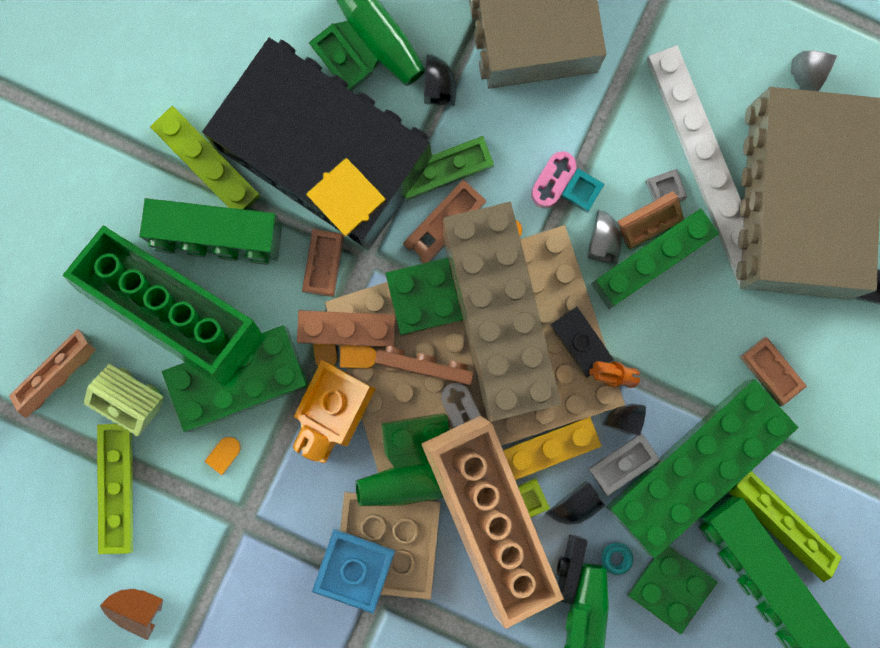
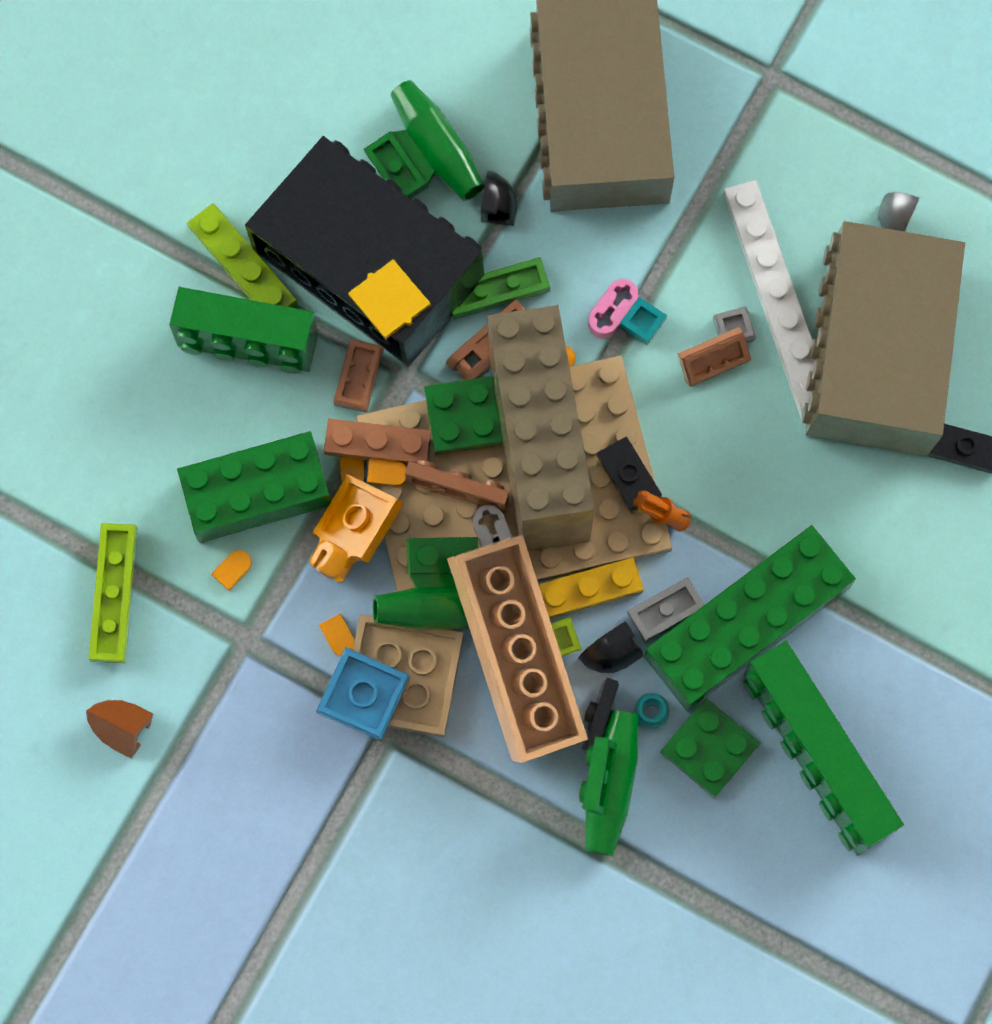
camera: 10 degrees right, 10 degrees down
nougat plate [9,329,96,418] -> none
green brick [62,225,263,387] -> none
yellowish green brick [84,363,164,436] -> none
flat silver brick [587,210,622,265] -> none
green brick [591,208,719,309] -> none
black brick [602,404,646,436] -> none
lime plate [729,471,842,583] -> none
nougat plate [740,337,807,406] -> none
none -> light orange piece [319,613,355,656]

